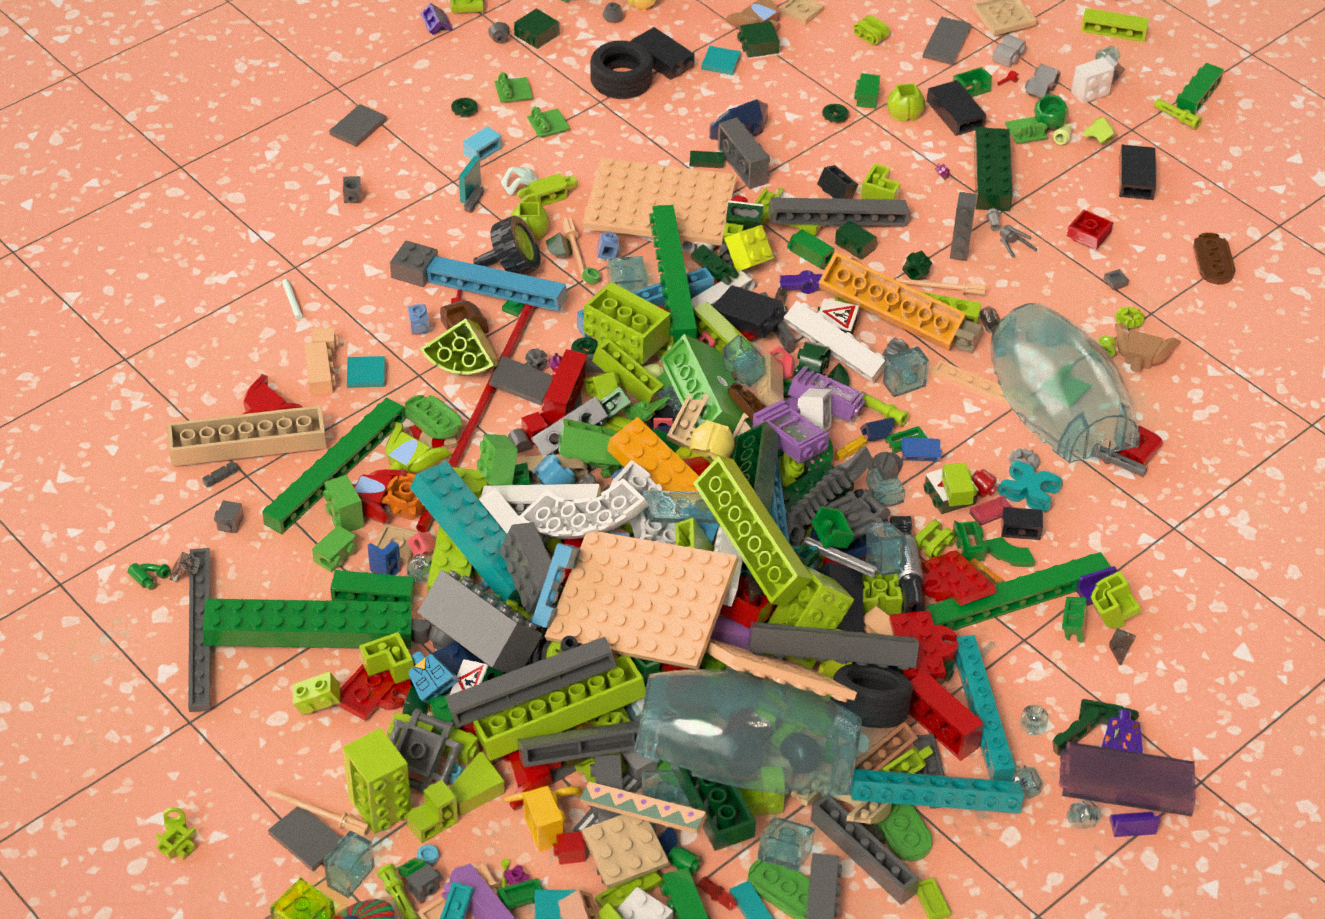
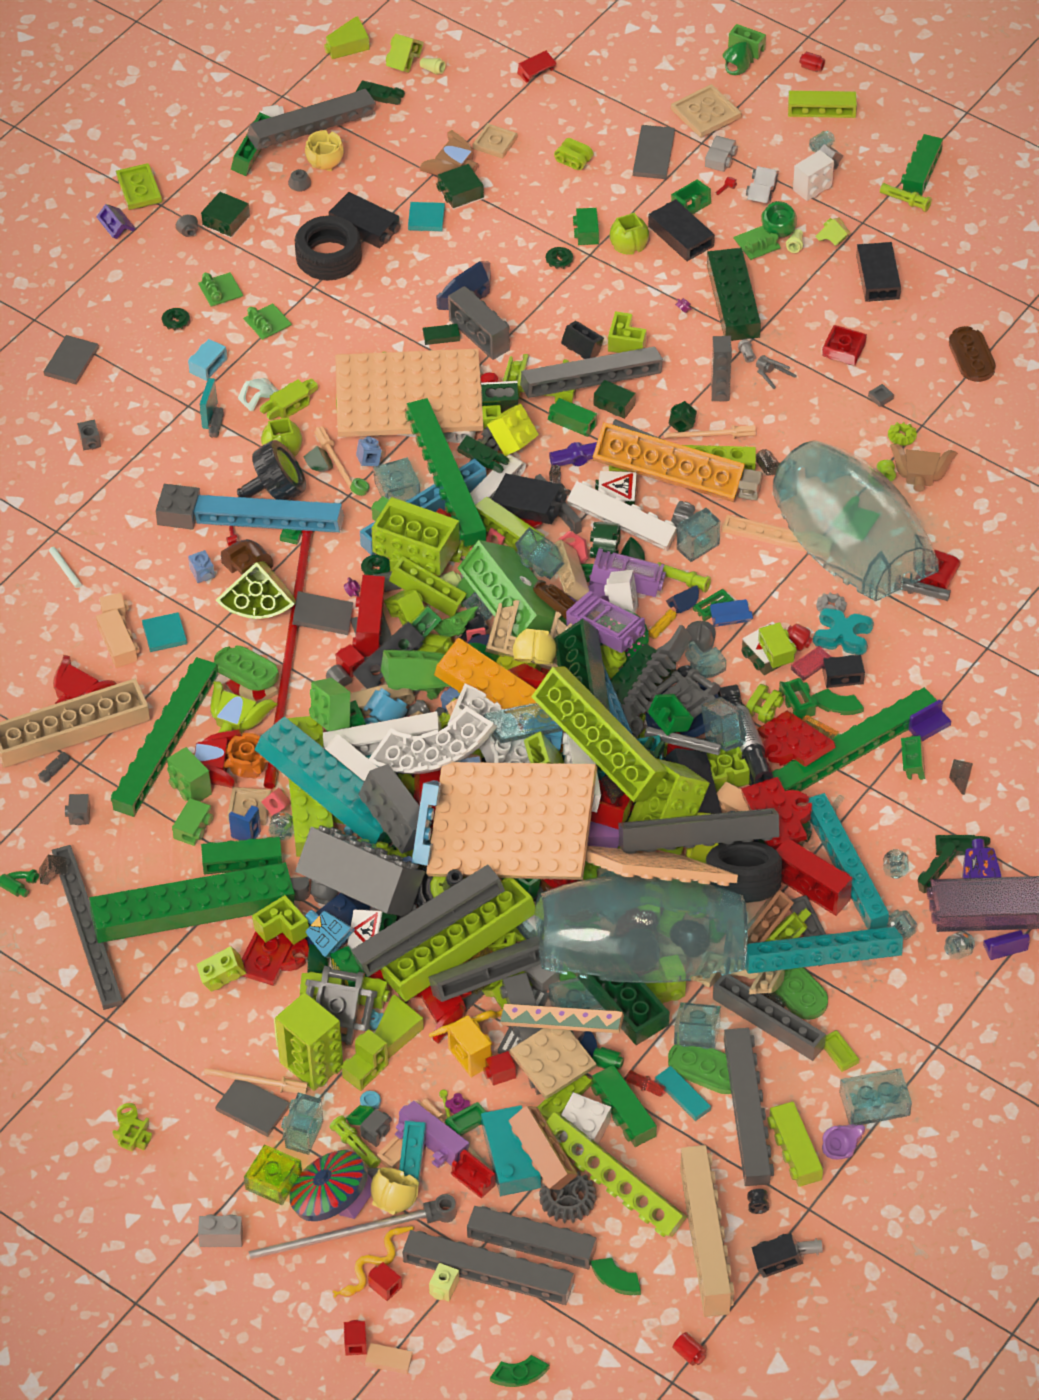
camera: 10 degrees left, 5 degrees up
dark grey gear [525,348,548,370] -> none
lime brick [1091,571,1142,629] -> none

